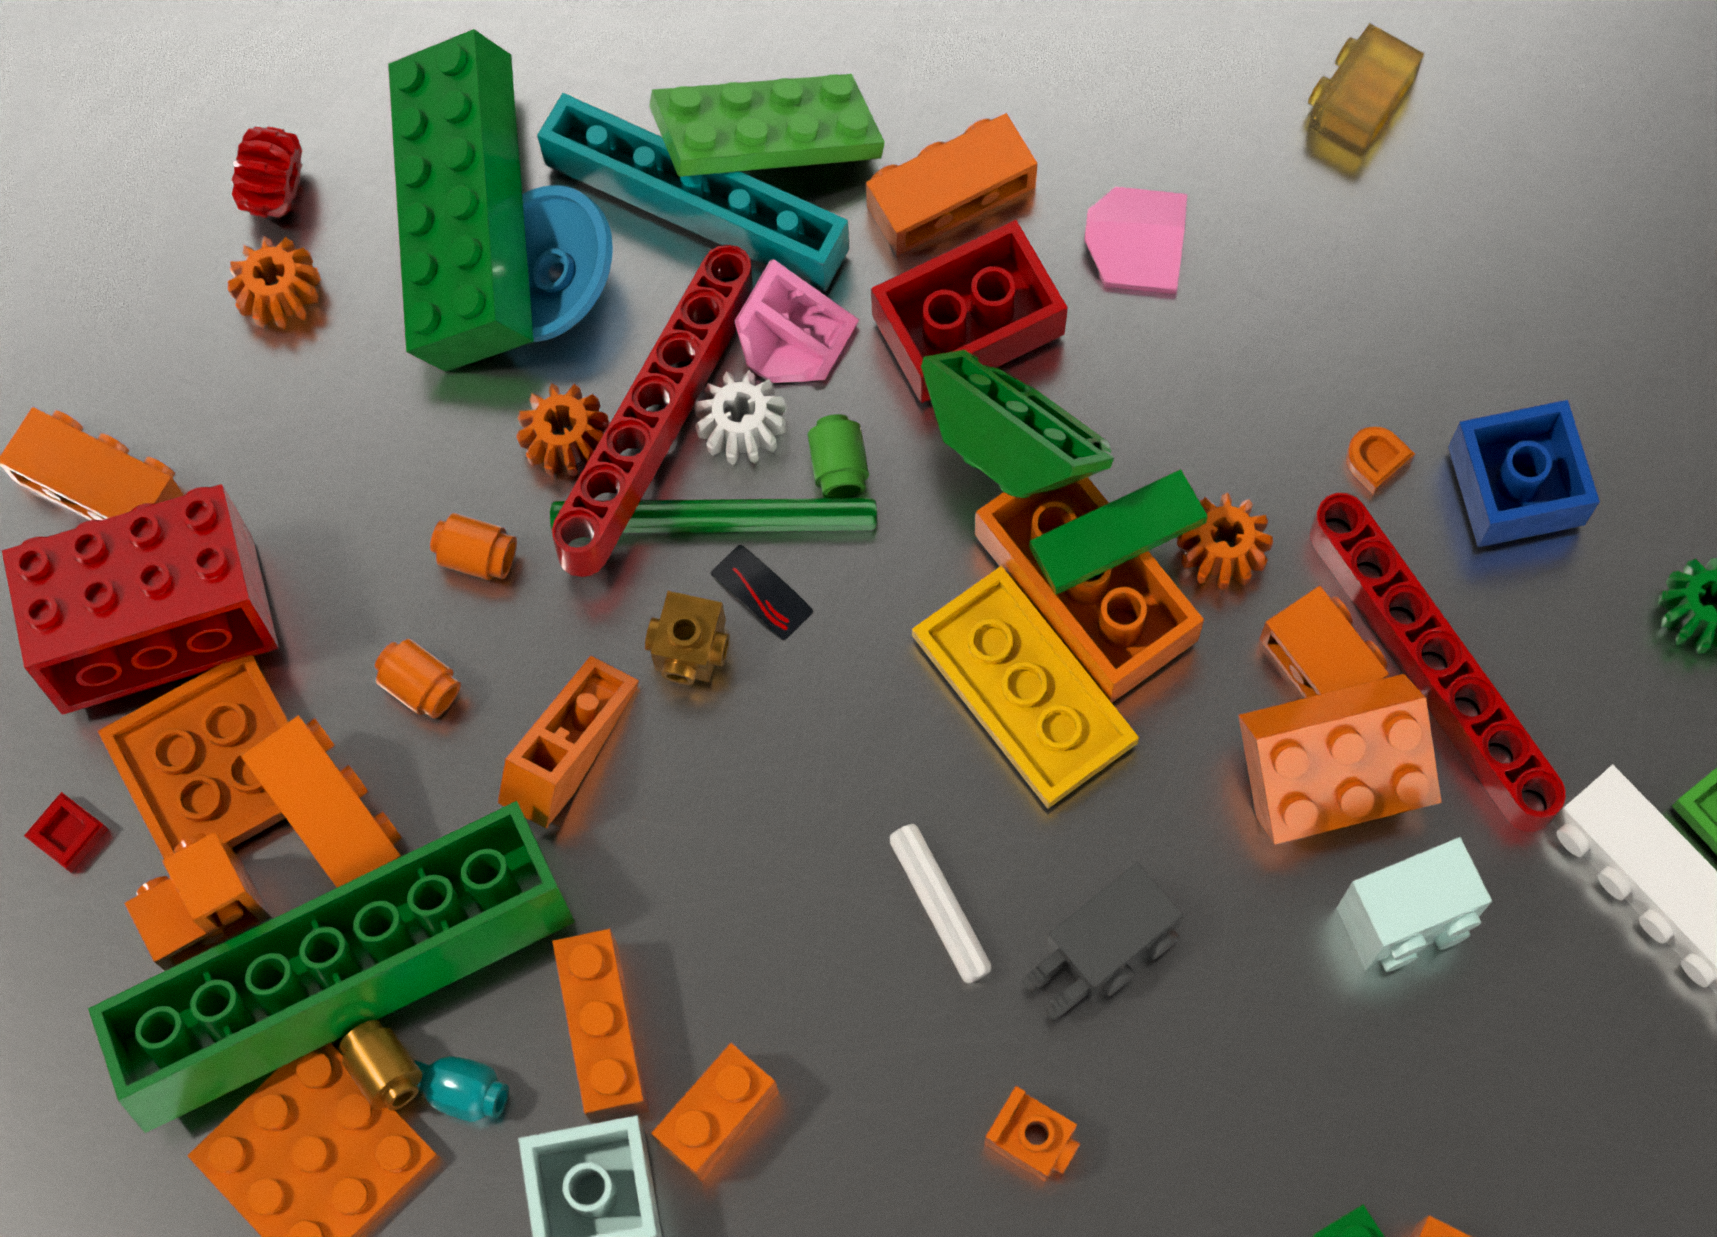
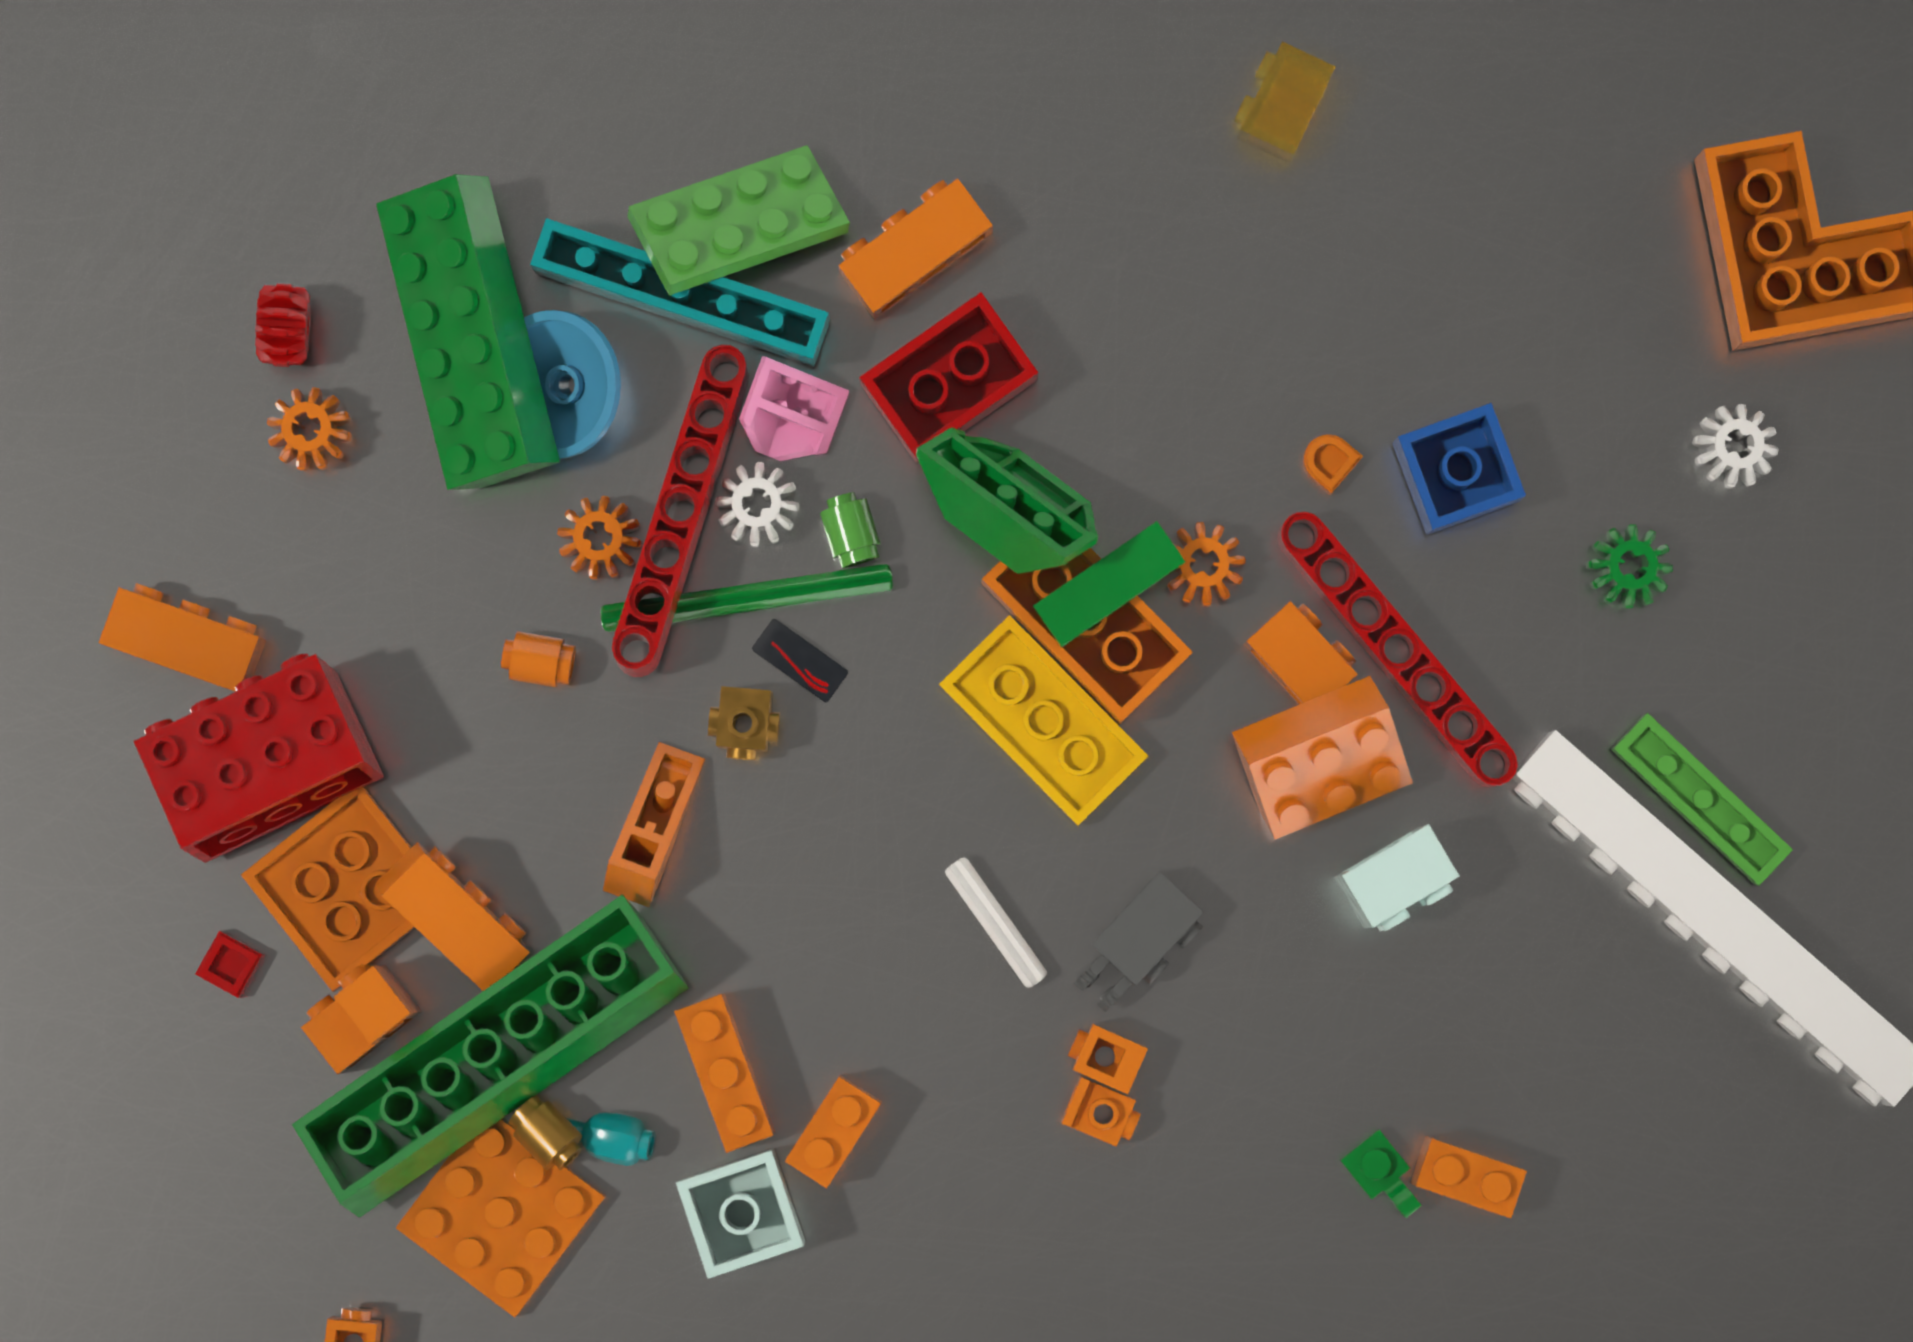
camera: 10 degrees left, 15 degrees up
orange brick [374,639,461,719] -> none
bright pink slope [1084,186,1187,294] -> none
none -> orange brick [1067,1024,1148,1094]

